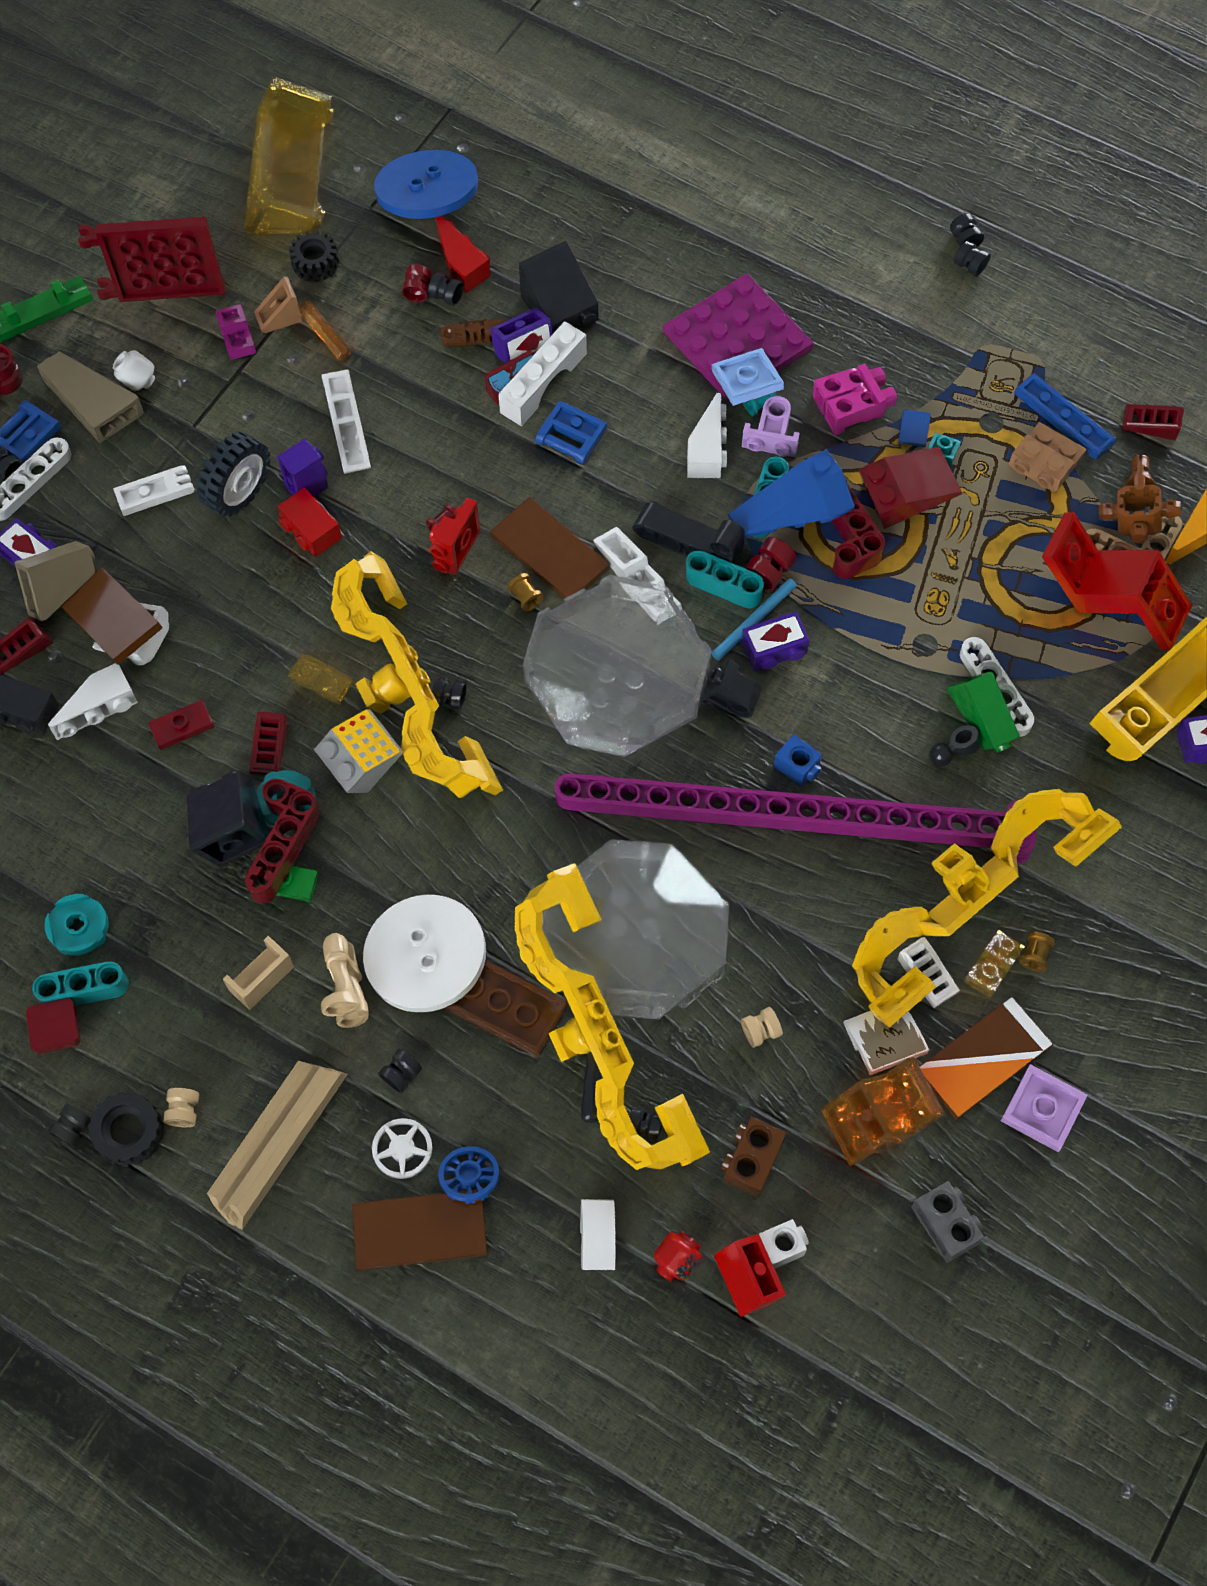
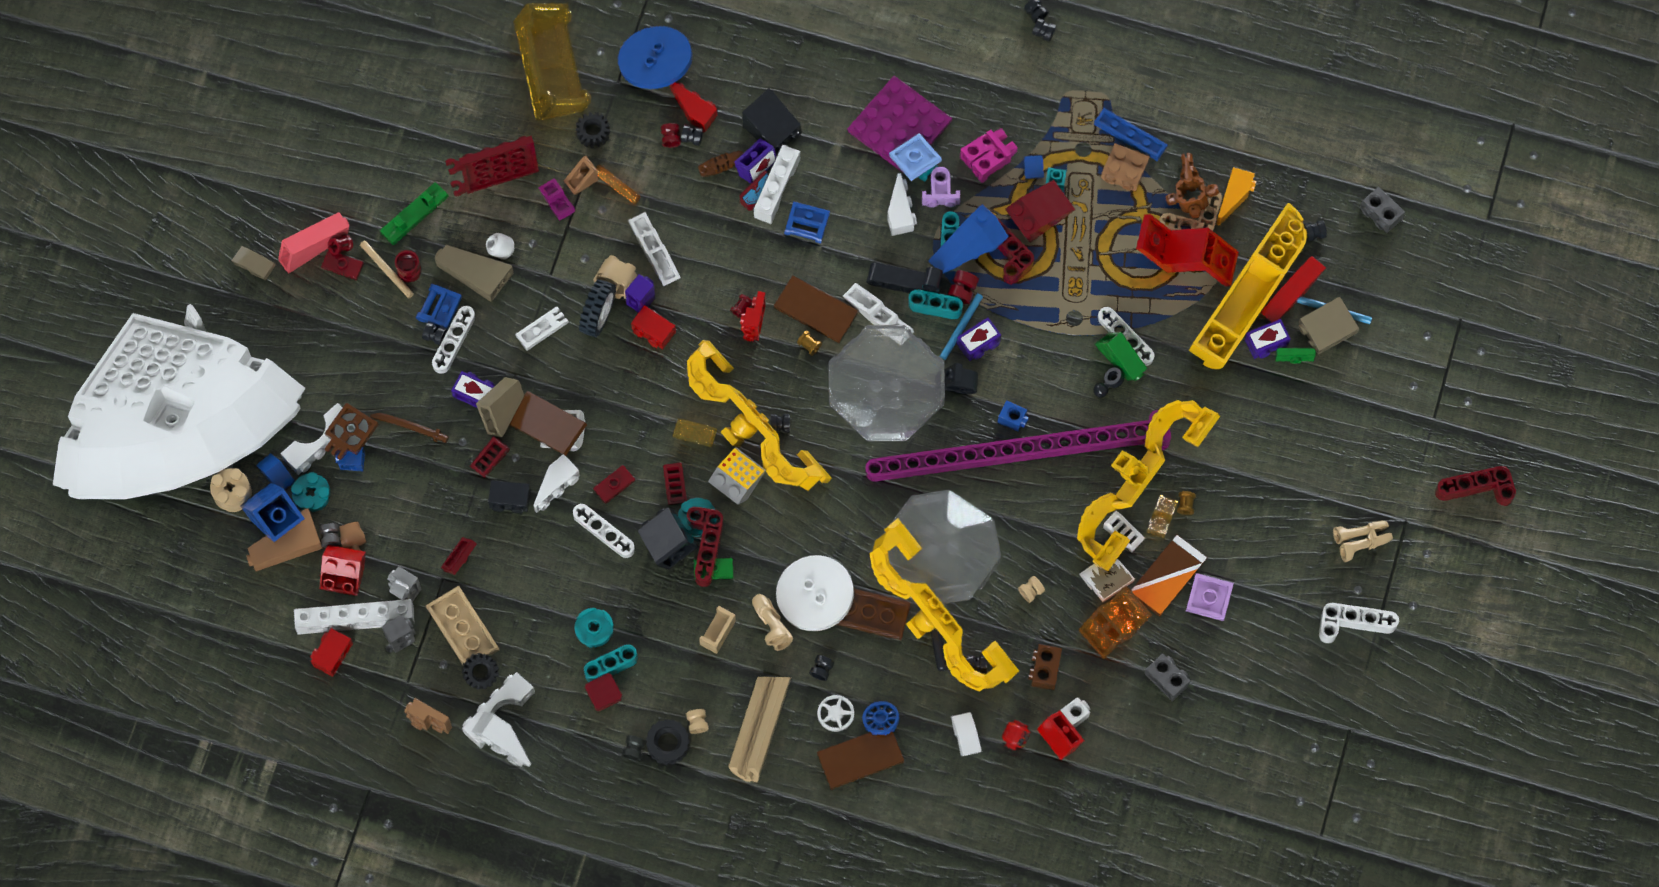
camera: 15 degrees left, 5 degrees up
dark red slope [1121,404,1184,441] -> none
none -> white beam [573,504,635,558]
none -> tan brick [594,255,637,299]

